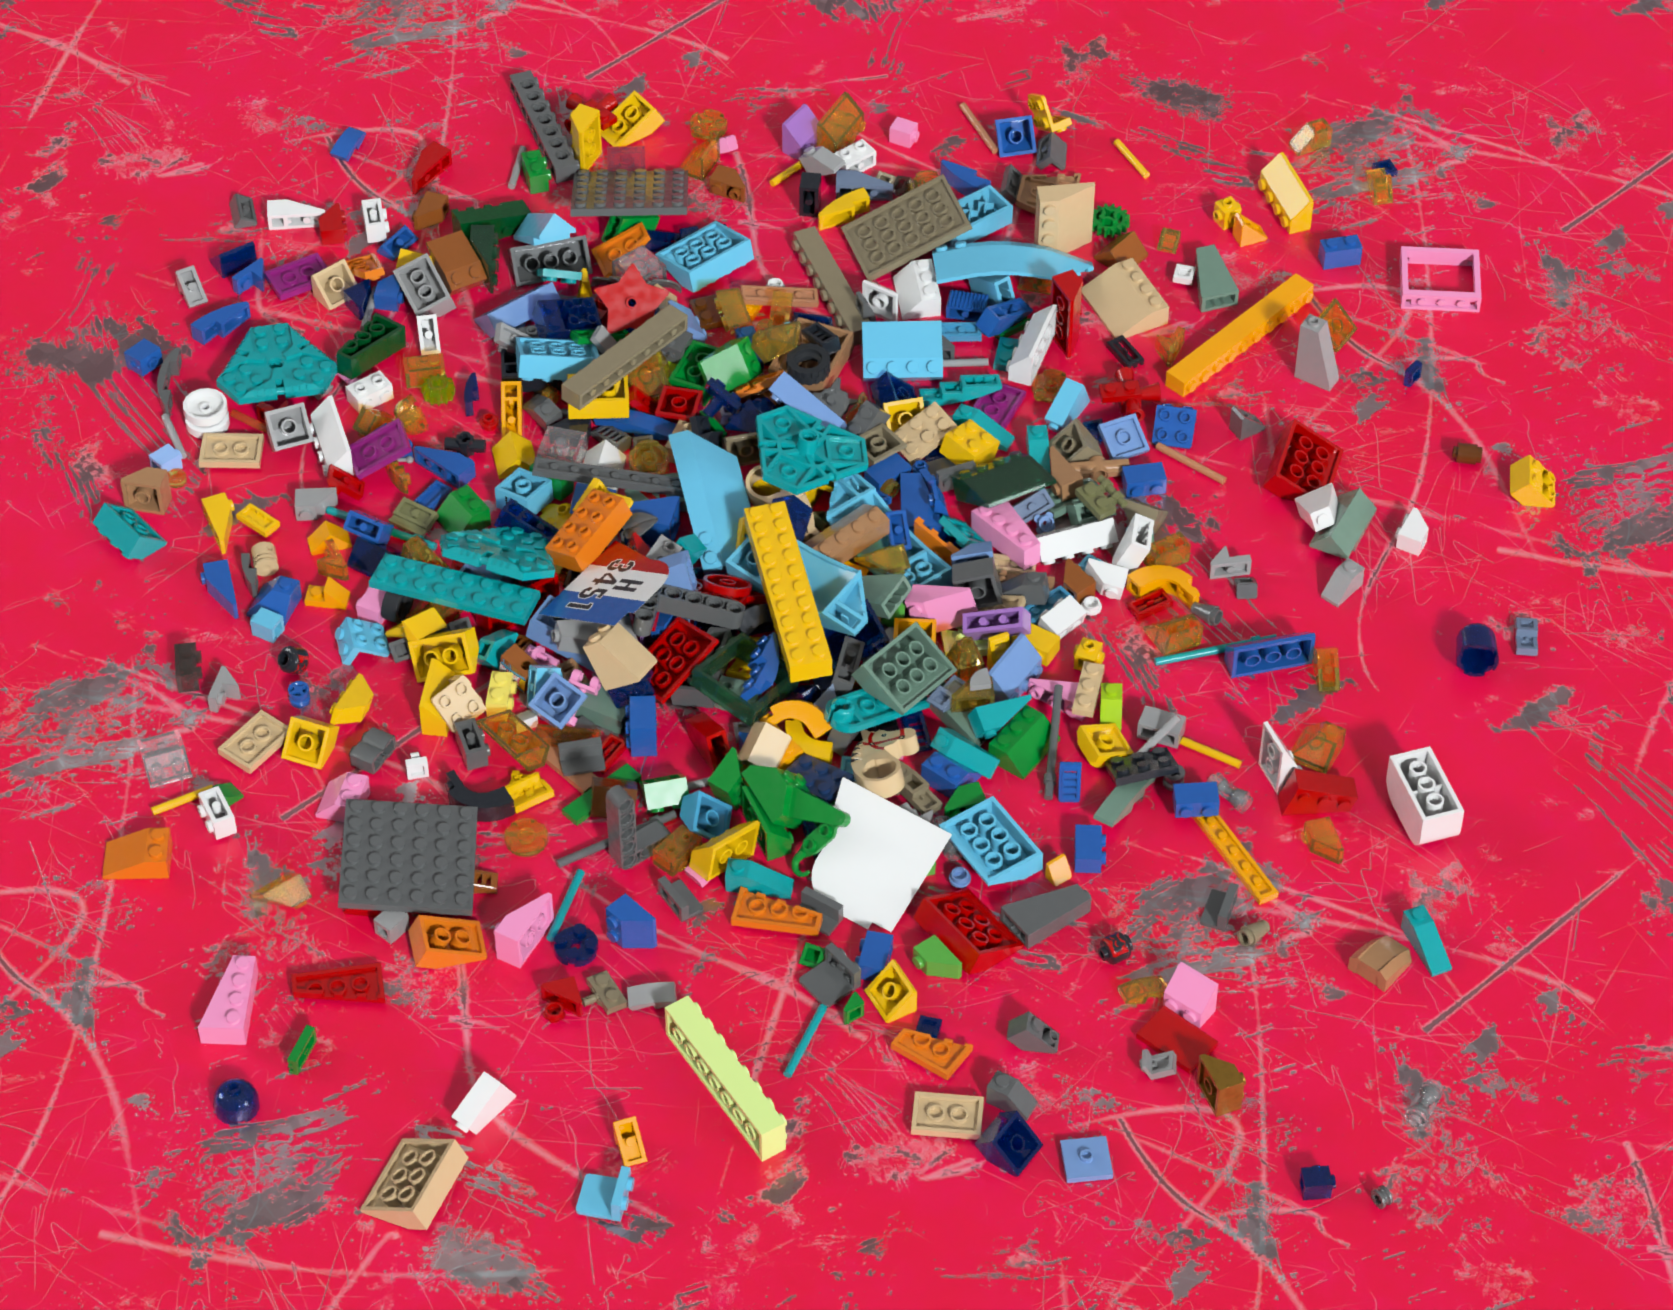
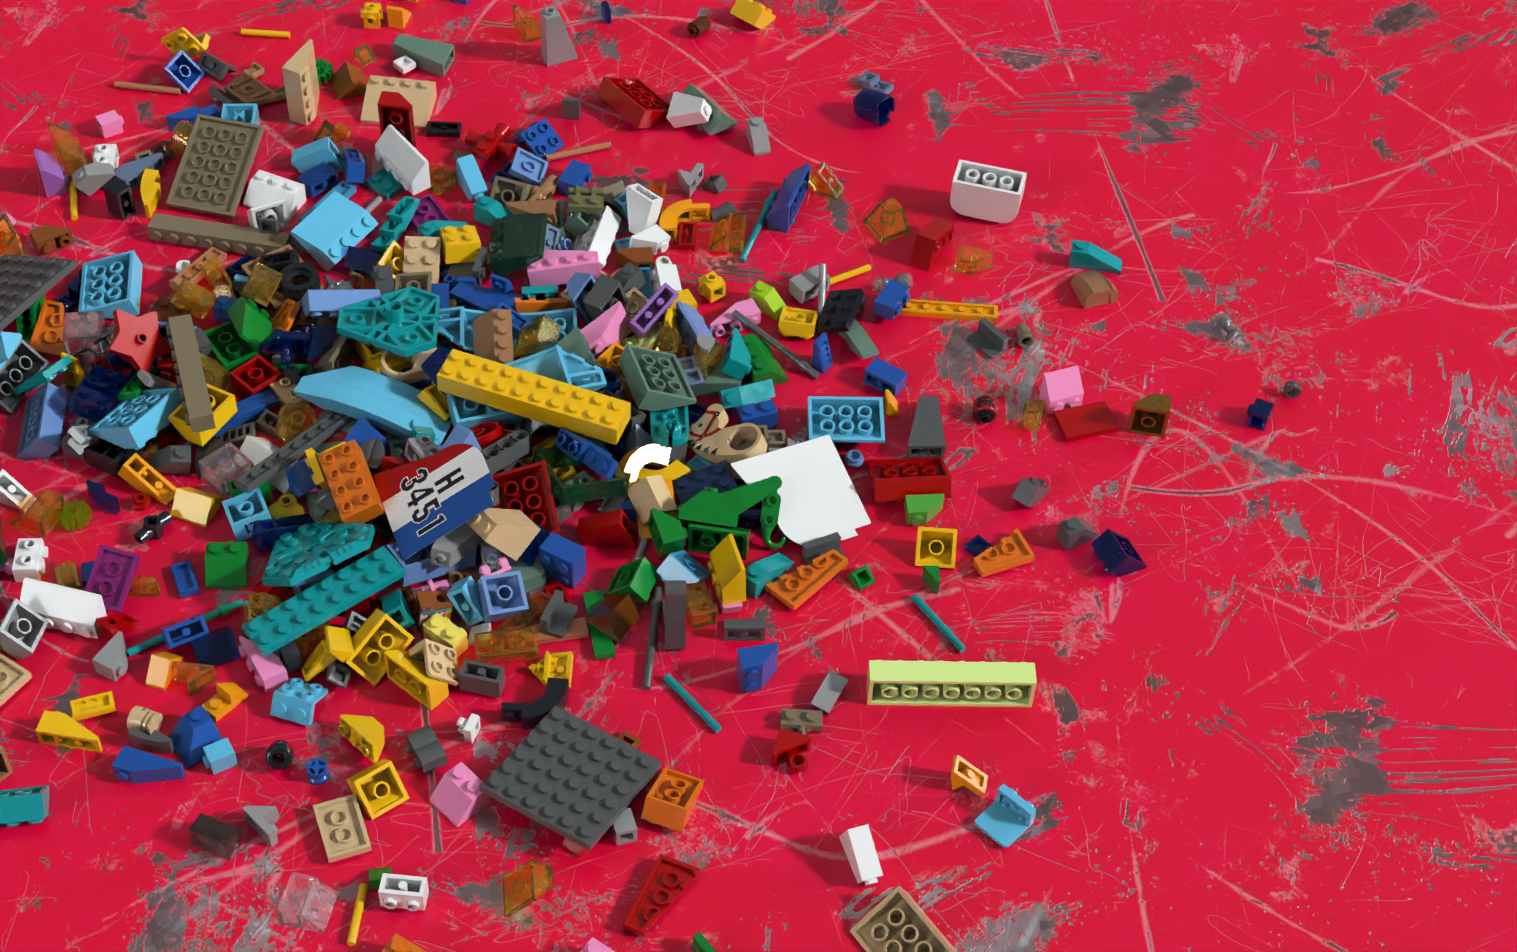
camera: 60 degrees left, 0 degrees up
olive plate [388,497,439,538] -> none
clear yellow cylinder [392,394,429,436] -> none
blue slope [414,446,476,489] -> none
bright pink slope [493,893,554,968] -> none
tile [504,818,548,857] -> none
clear blue plate [554,924,598,967] -> none
dark grey bracket [799,942,861,1008] -> none
blue brick [855,930,894,981] -> none
tan plate [911,1091,984,1140] -> none
medium azure slope [932,241,1094,284] -> none
green slope [944,781,986,822] -> none
medium blue plate [1060,1136,1113,1183] -> none
tan plate [1072,661,1105,718] -> none
light grey bracket [1140,1049,1177,1080] -> none
slope [1155,326,1185,368] -> none
light orange brick [1165,274,1314,397] -> none
white slope [1258,721,1302,795] -> none
white slope [1395,507,1429,556] -> none

